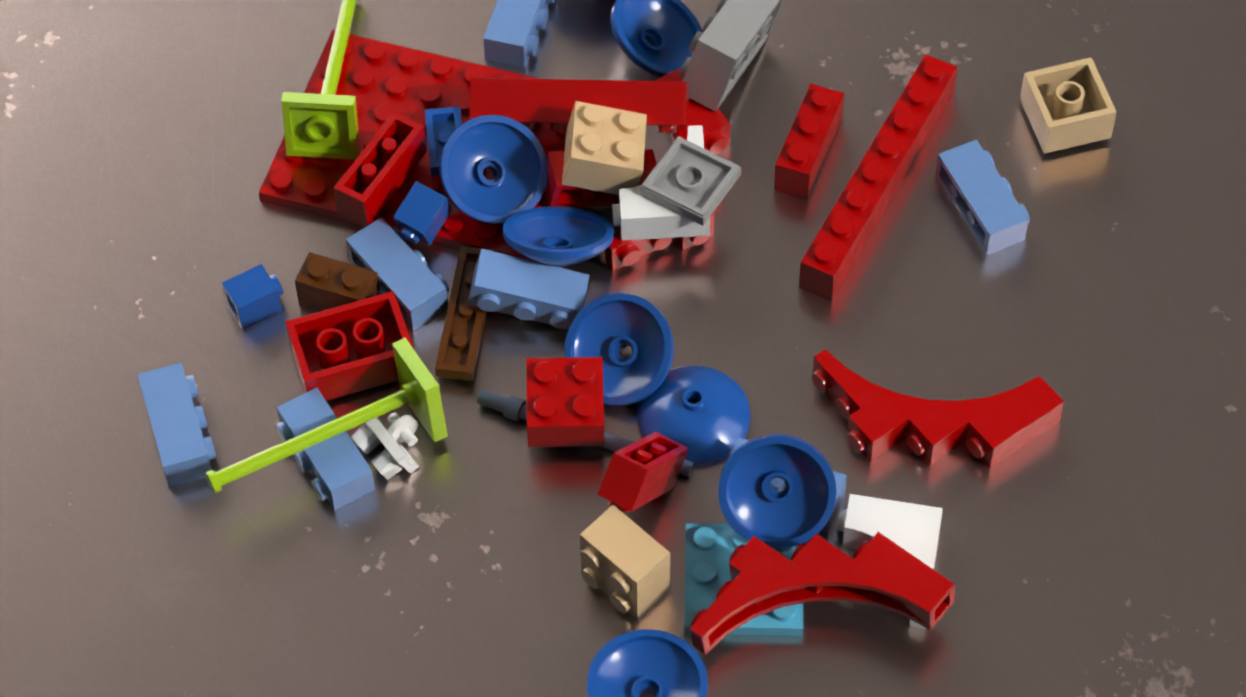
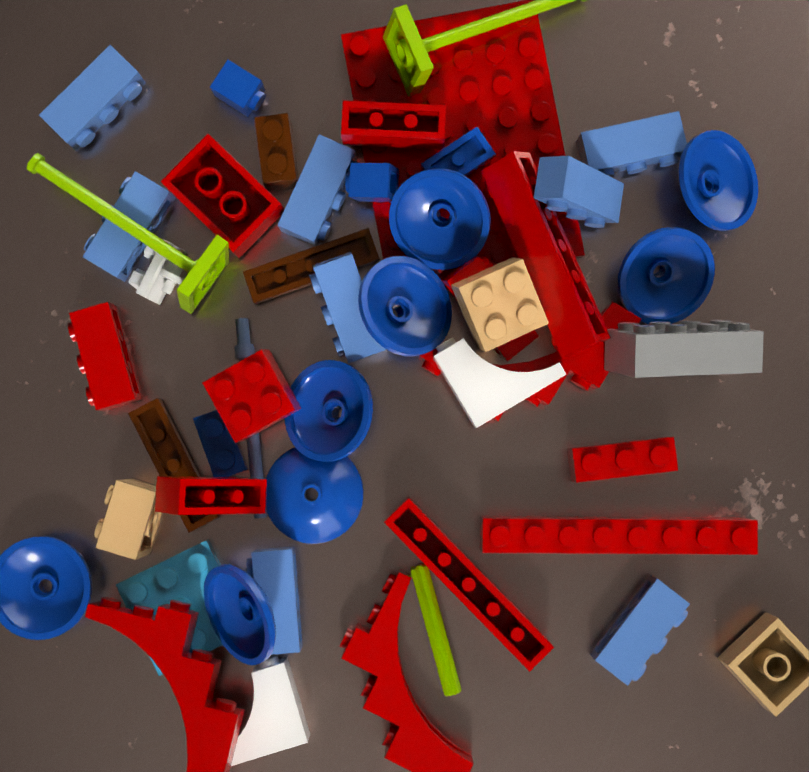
camera: 65 degrees right, 30 degrees up
light grey tile [640,136,742,226] -> none
none -> red brick [68,302,142,411]
none -> reddish brown plate [128,398,221,533]
none -> blue plate [193,410,248,477]
none -> red brick [384,496,554,672]
none -> lime axle [411,563,461,696]
none -> medium blue brick [534,156,624,228]

